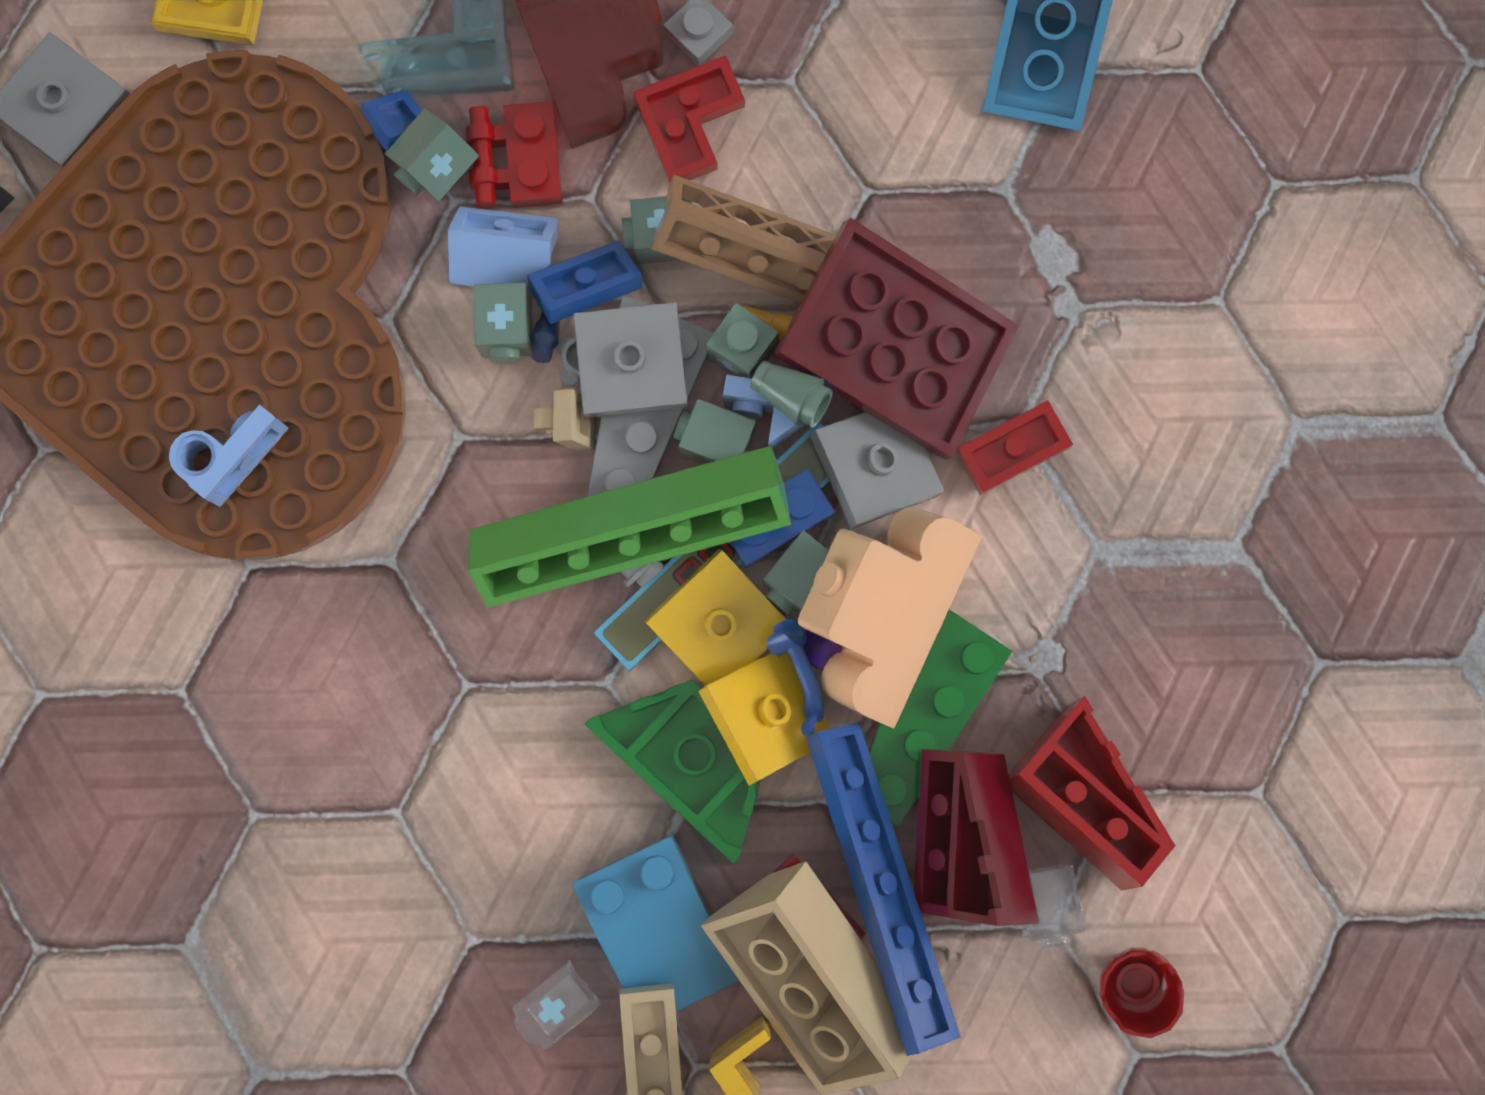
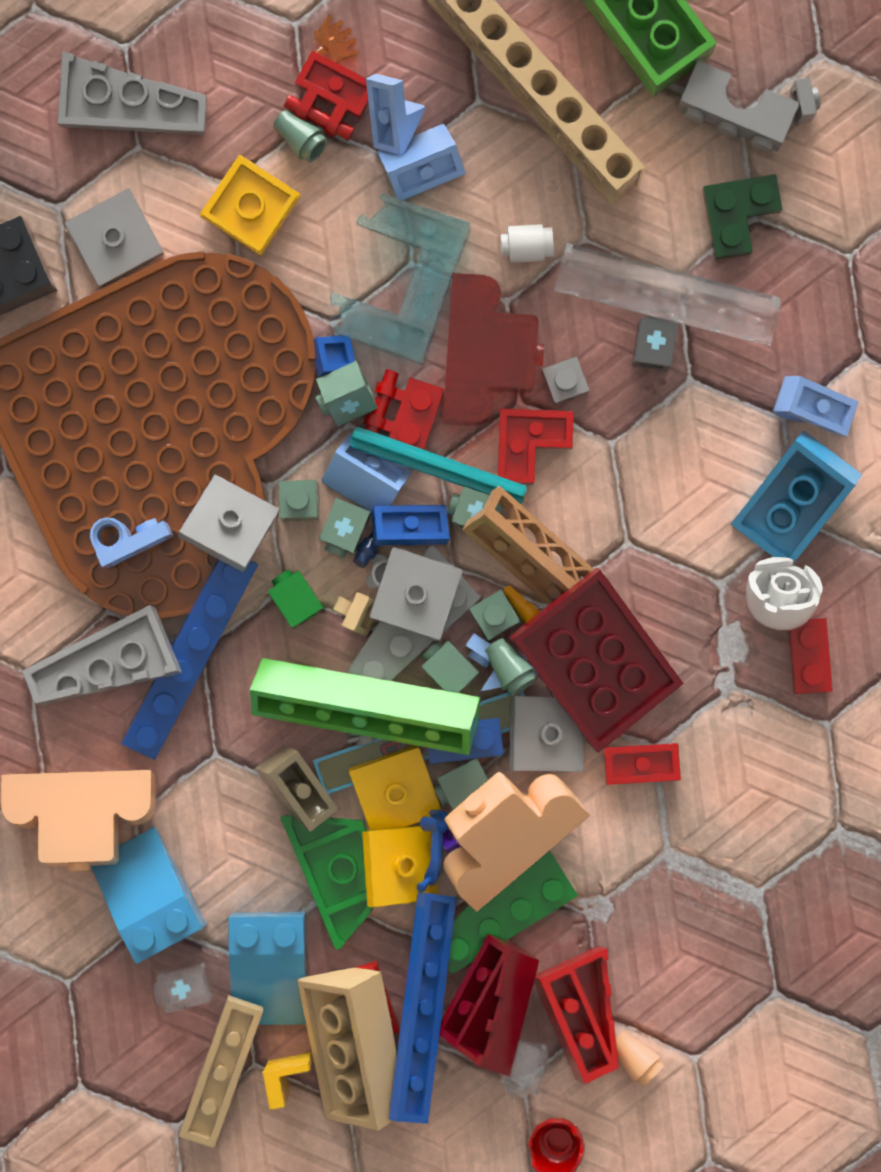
camera: 30 degrees right, 5 degrees up
none -> light nougat brick [1,770,156,873]
none -> light grey wing [22,605,182,706]
none -> dark azure slope [91,827,207,964]
none -> blue plate [121,559,258,760]
none -> plate [178,475,280,573]
none -> dark tan slope [255,746,339,832]
none -> green brick [268,569,325,629]
none -> sand green brick [279,480,320,521]
none -> teal axle [350,427,527,504]
none -> light nougat cone [616,1031,664,1087]
none -> white cylinder [745,557,823,630]
none -> red plate [788,618,833,694]

